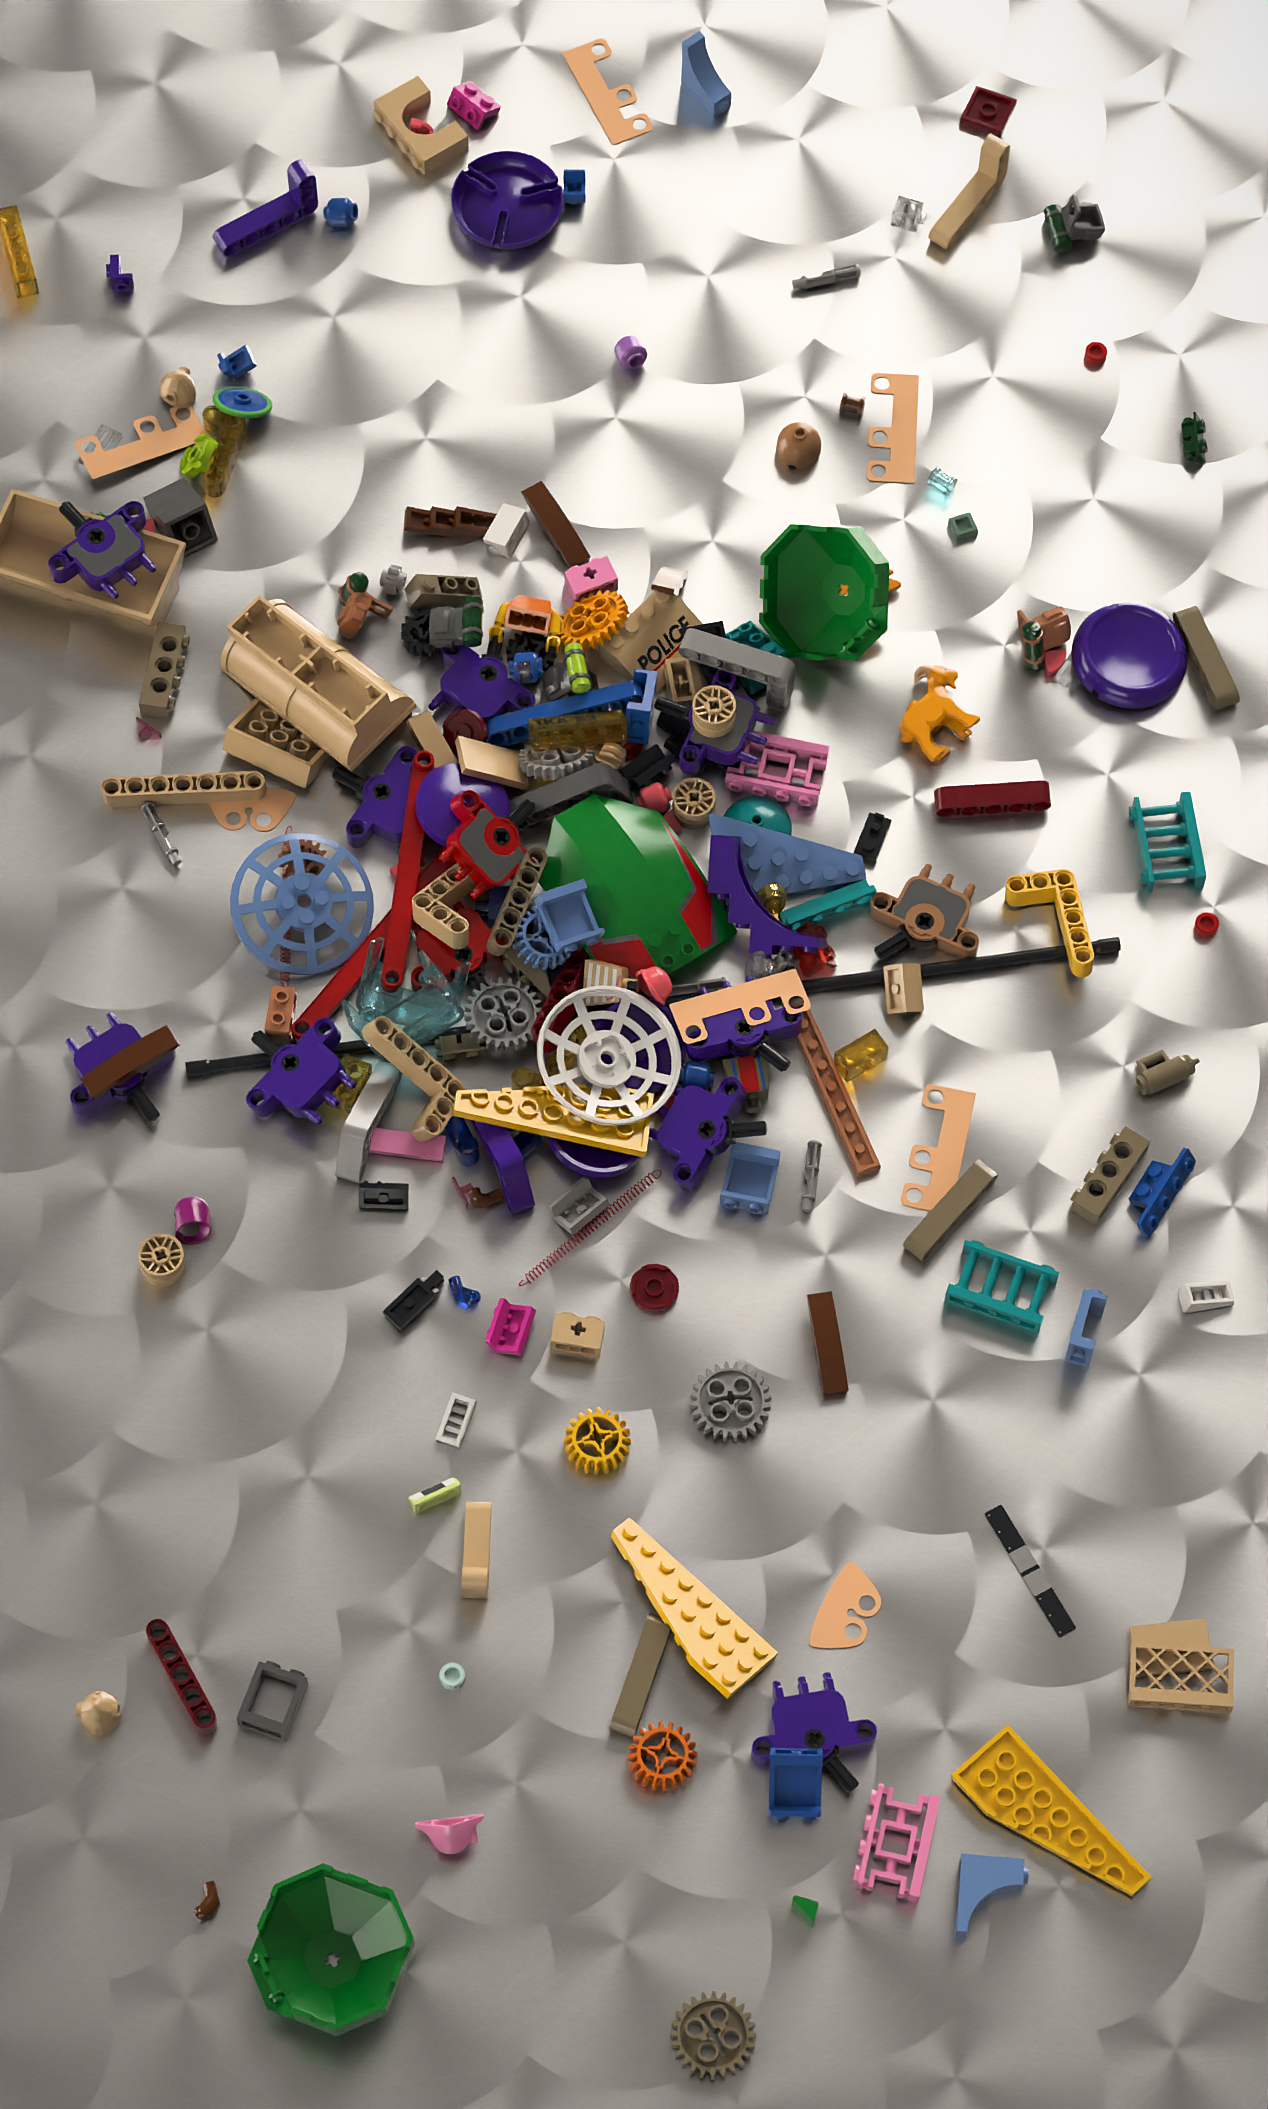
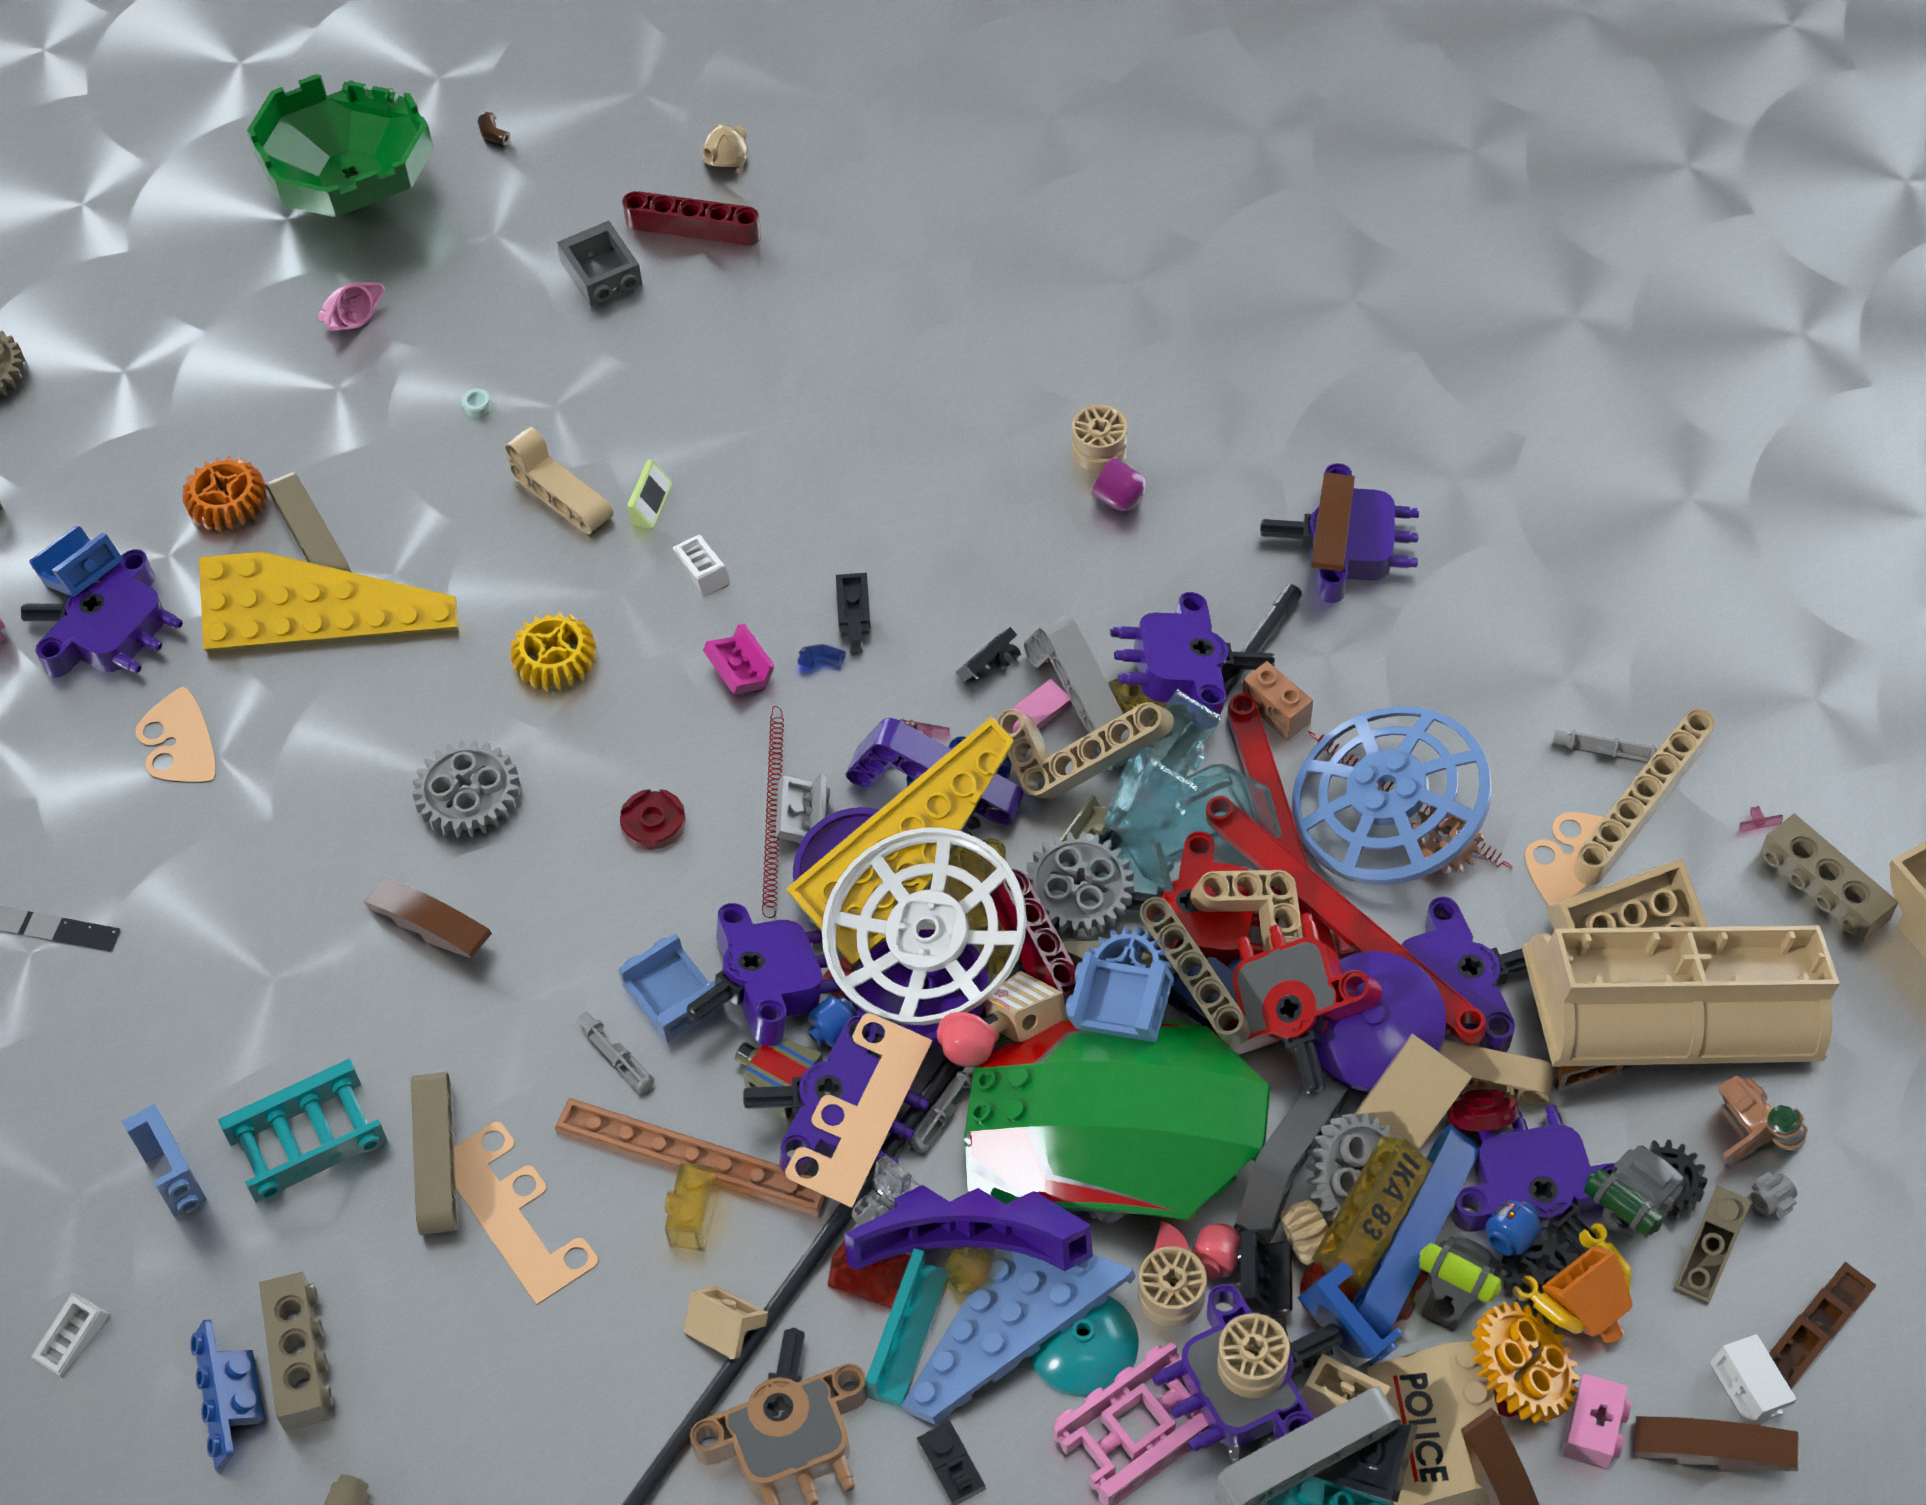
camera: 135 degrees right, 10 degrees down
tan brick [550,1312,605,1358] -> none

